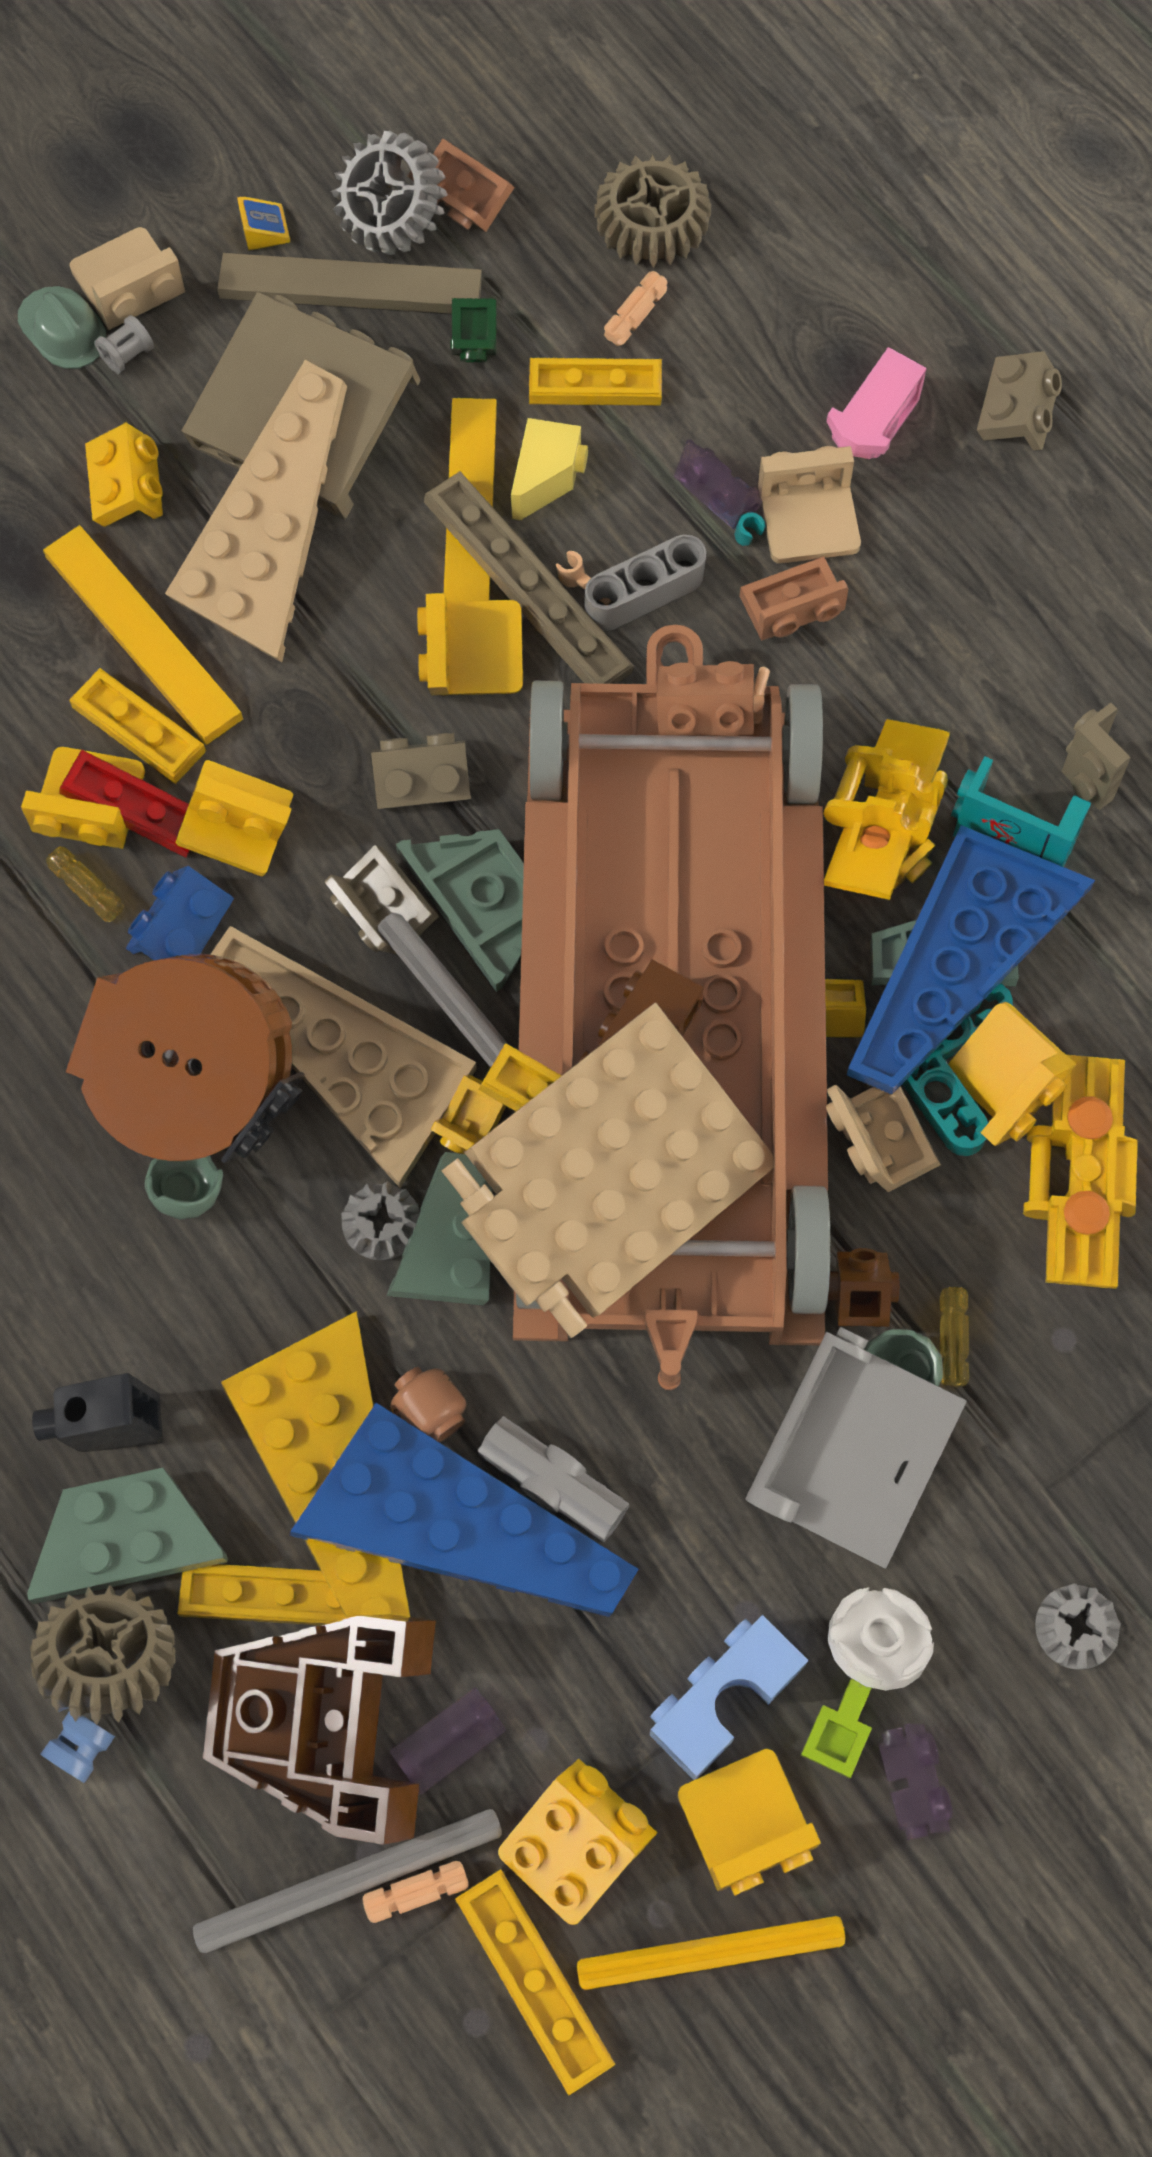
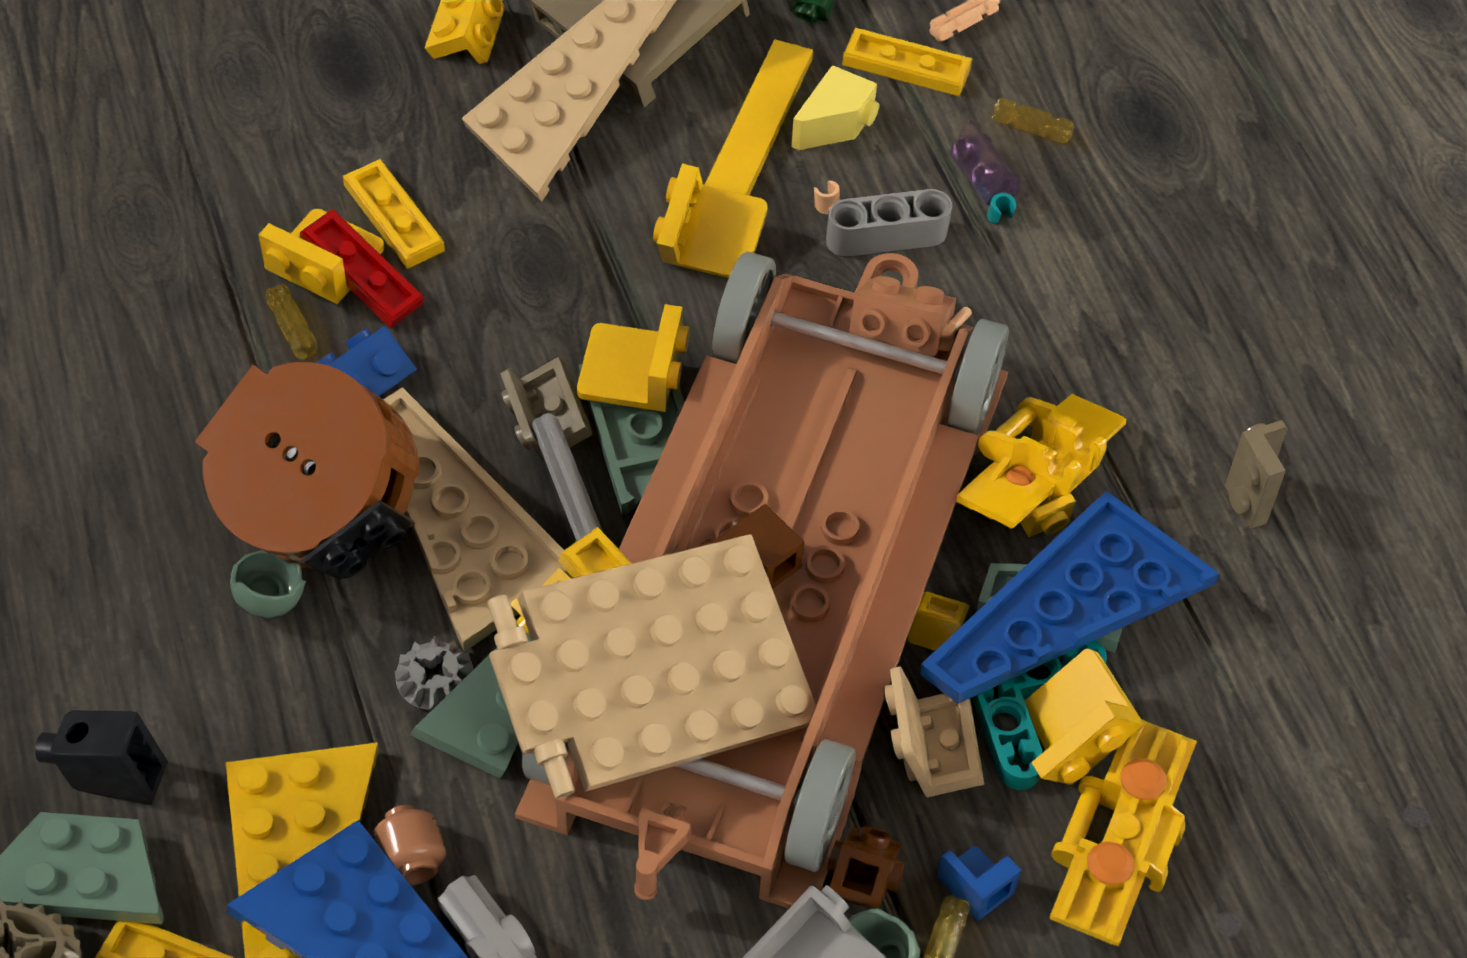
camera: 15 degrees right, 15 degrees down
yellow tile [43,525,243,745] -> none
yellow bracket [176,760,293,876] -> none
dark tan bracket [371,733,471,809] -> none
dark tan tile [424,471,634,684] -> none
nougat bracket [740,556,849,641] -> none
tan bracket [758,446,861,564] -> none
bright pink piece [827,347,927,459] -> none
teal panel [951,756,1091,867] -> none
dark tan bracket [977,351,1062,451] -> none
none -> yellow bracket [577,304,690,412]
none -> blue panel [937,846,1021,922]
none -> clear yellow axle [993,97,1074,144]

